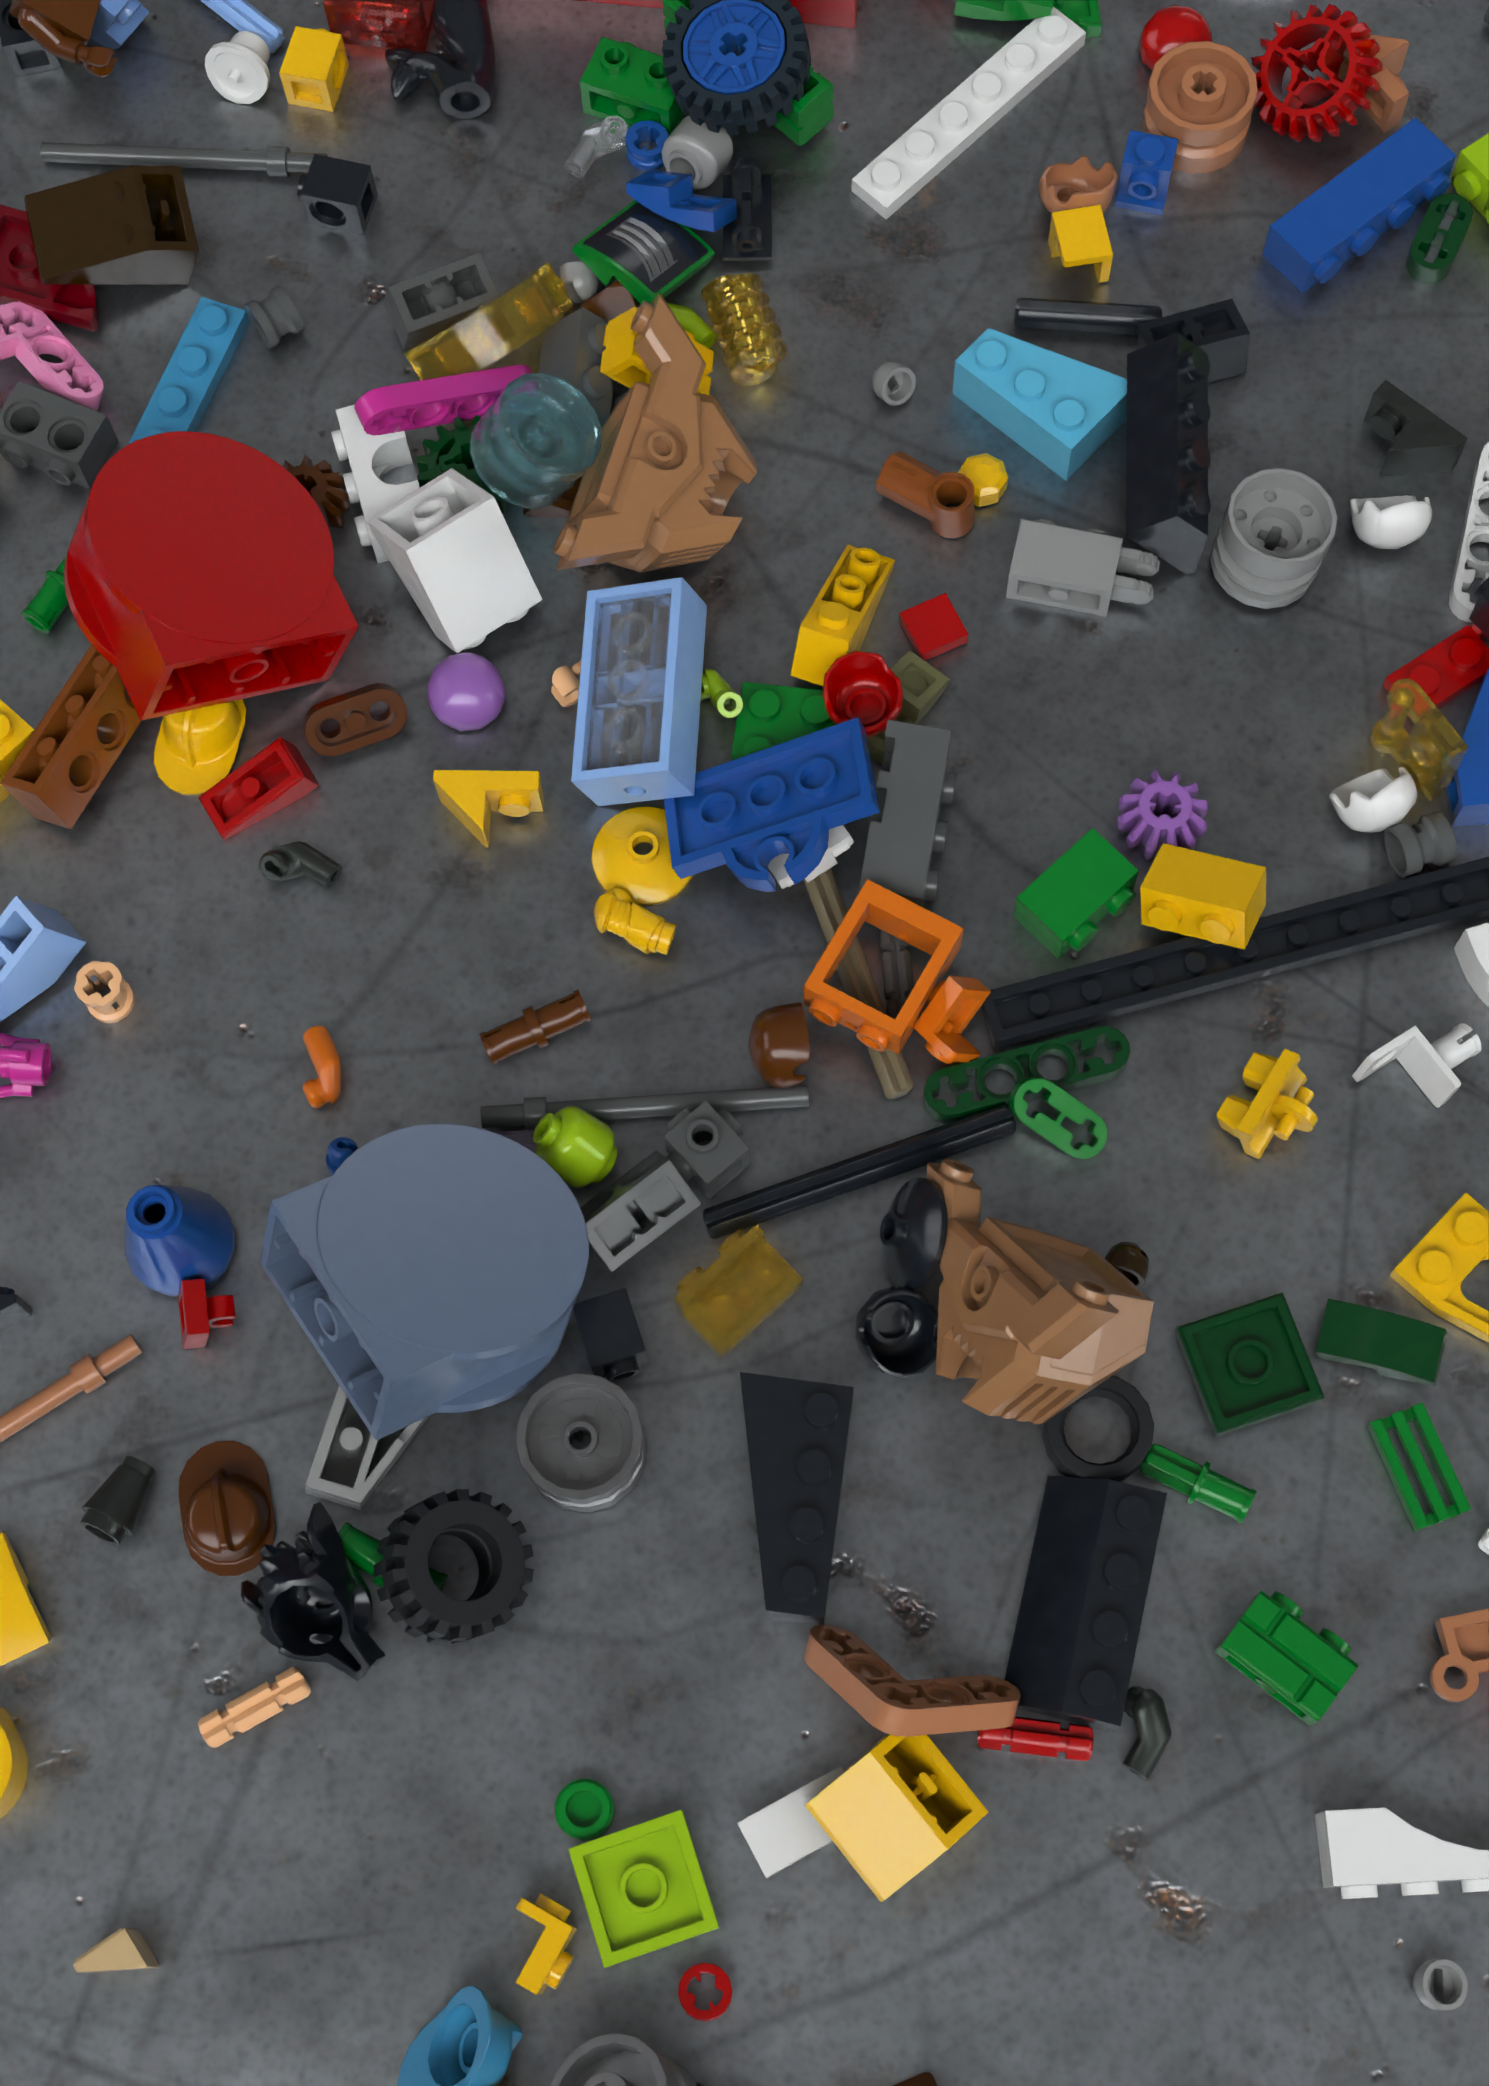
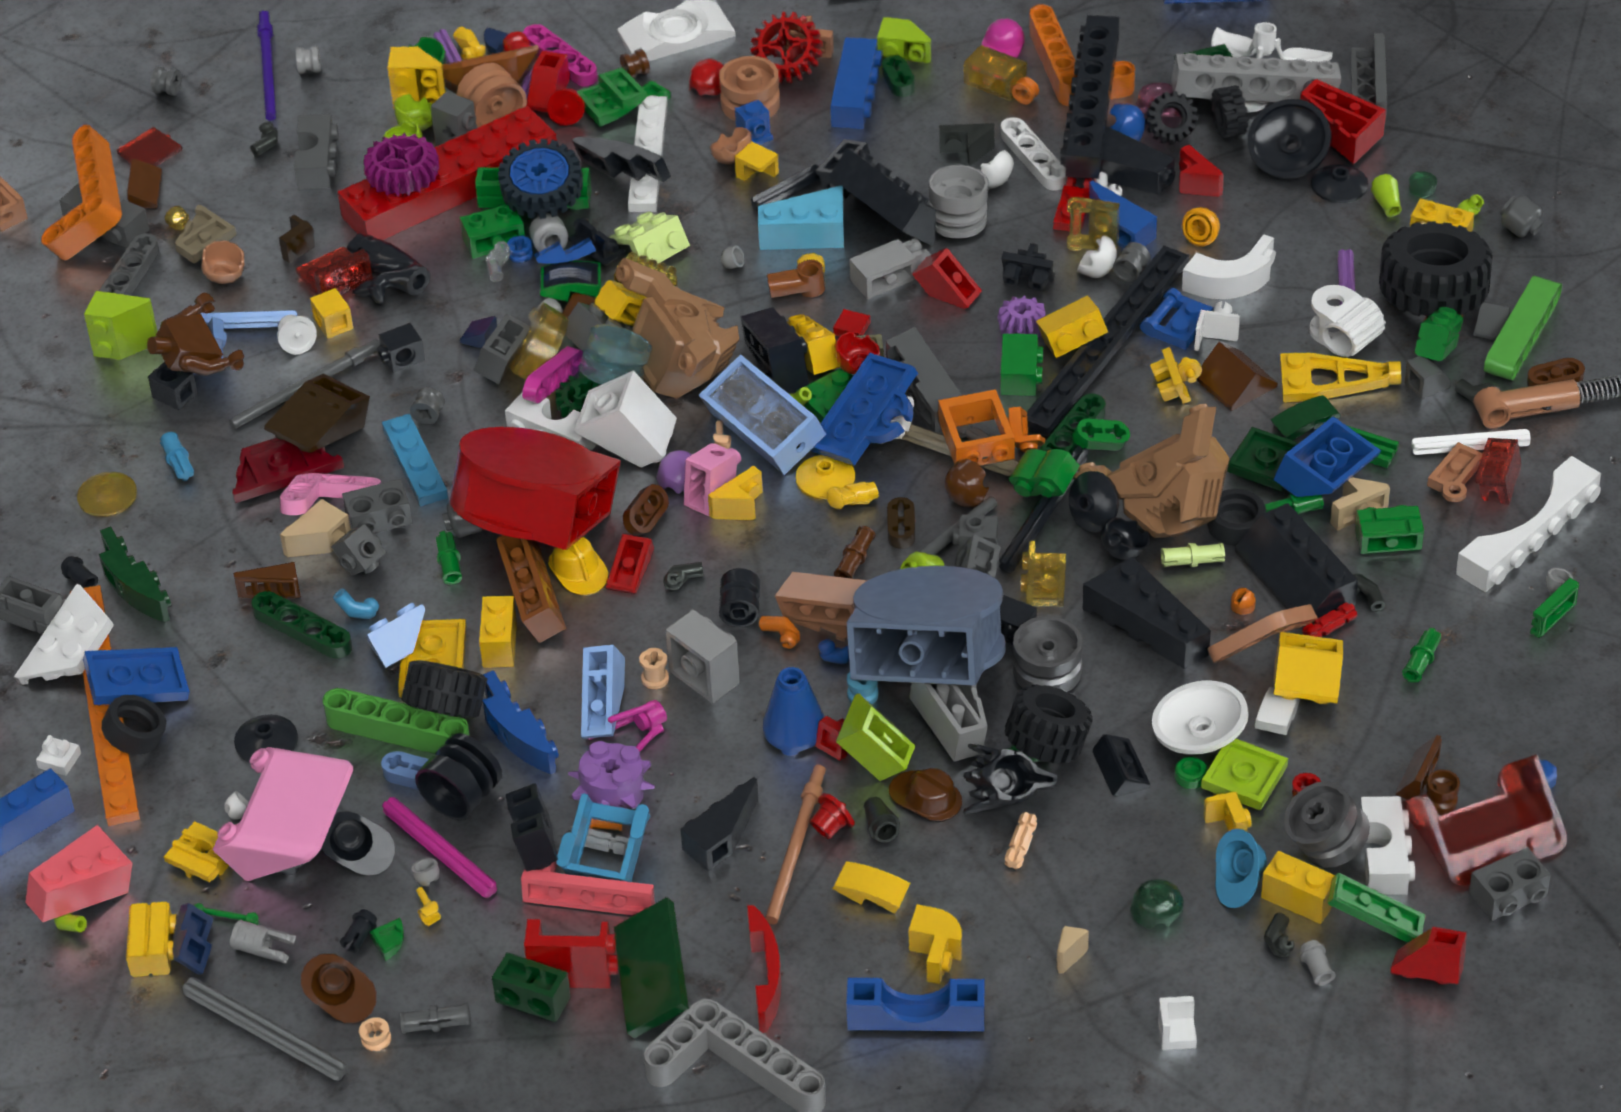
camera: 45 degrees left, 25 degrees down
none -> dark blue slope [460,316,498,348]
none -> black slope [572,137,671,183]
none -> yellowish green bracket [609,212,690,268]
none -> light grey brick [665,609,740,704]
none -> bright pink torso [684,443,741,516]
none -> black wheel [719,568,760,627]
none -> black wedge [740,307,809,393]
none -> nougat wedge [775,572,868,642]
none -> red piece [809,793,855,840]
none -> lime slope [836,693,915,781]
none -> dark brown beam [887,497,915,549]
none -> red slope [912,247,982,309]
none -> black hips [1001,243,1055,291]
none -> green brick [1008,449,1080,497]
none -> black slope [1092,734,1151,796]
none -> clear green hair [1130,879,1185,929]
none -> blue plate [1140,288,1214,350]
none -> white dish [1152,680,1248,755]
none -> yellowish green pin [1160,543,1225,568]
none -> reddish brown slope [1196,341,1278,412]
none -> orange hinge [1230,587,1256,615]
none -> blue slope [1273,416,1381,497]
none -> tan slope [1330,477,1390,531]
none -> green axle [1402,628,1442,683]
none -> green tile [1530,578,1579,638]

